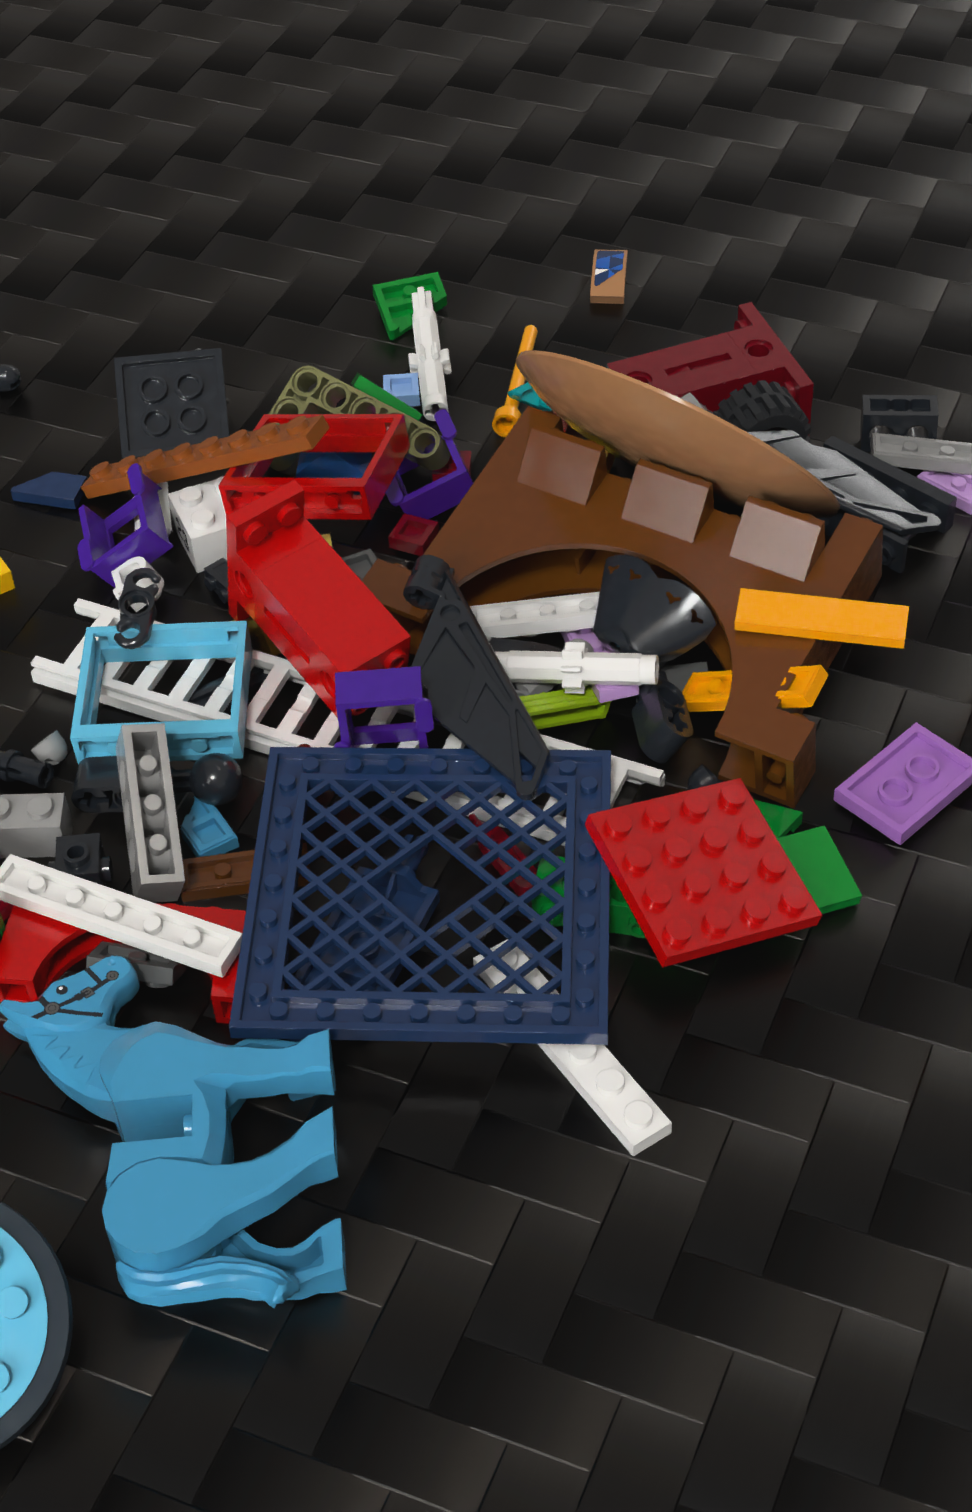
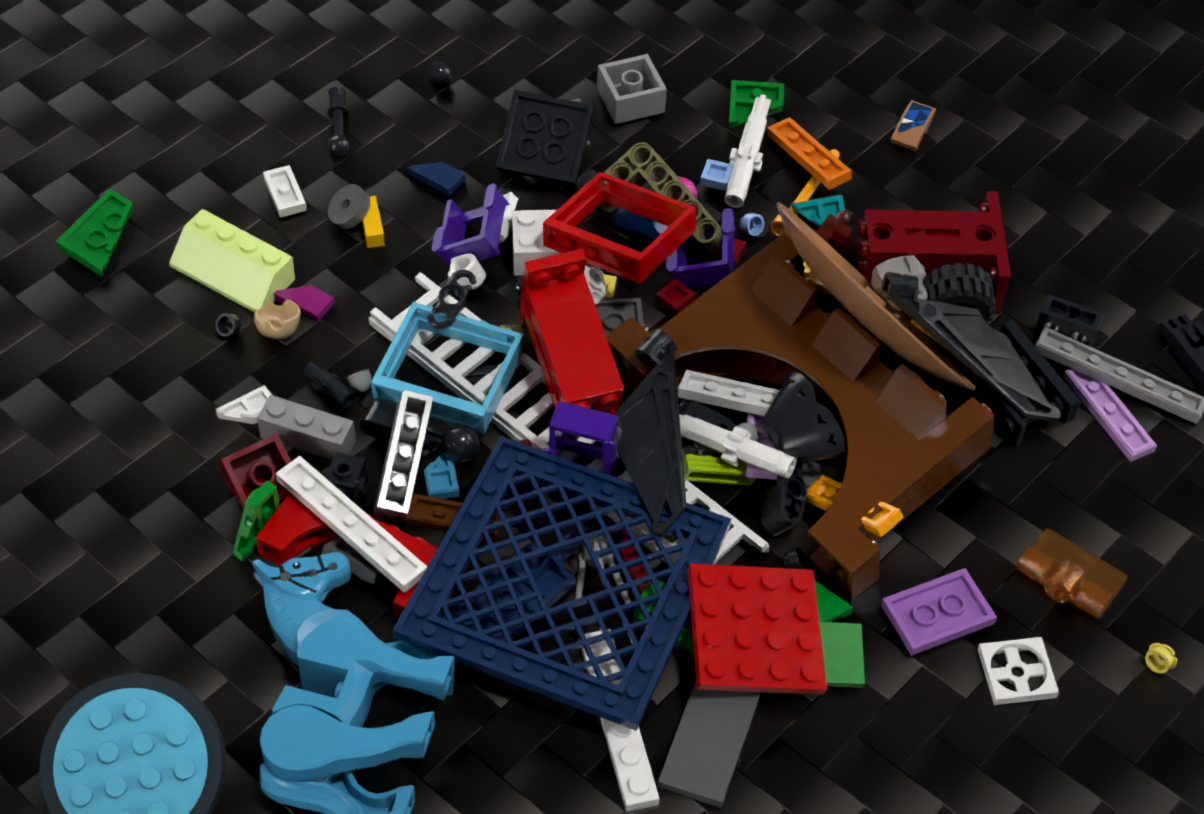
camera: 15 degrees right, 5 degrees up
dark orange plate [81,415,330,499] -> none
green tile [351,372,422,421] -> none
light orange tile [735,588,909,649] -> none
none -> light grey plant [575,536,631,604]
none -> light grey brick [597,54,667,124]
none -> dark grey tile [657,681,761,808]
none -> light blue hinge [740,213,764,236]
none -> orange plate [767,117,852,190]

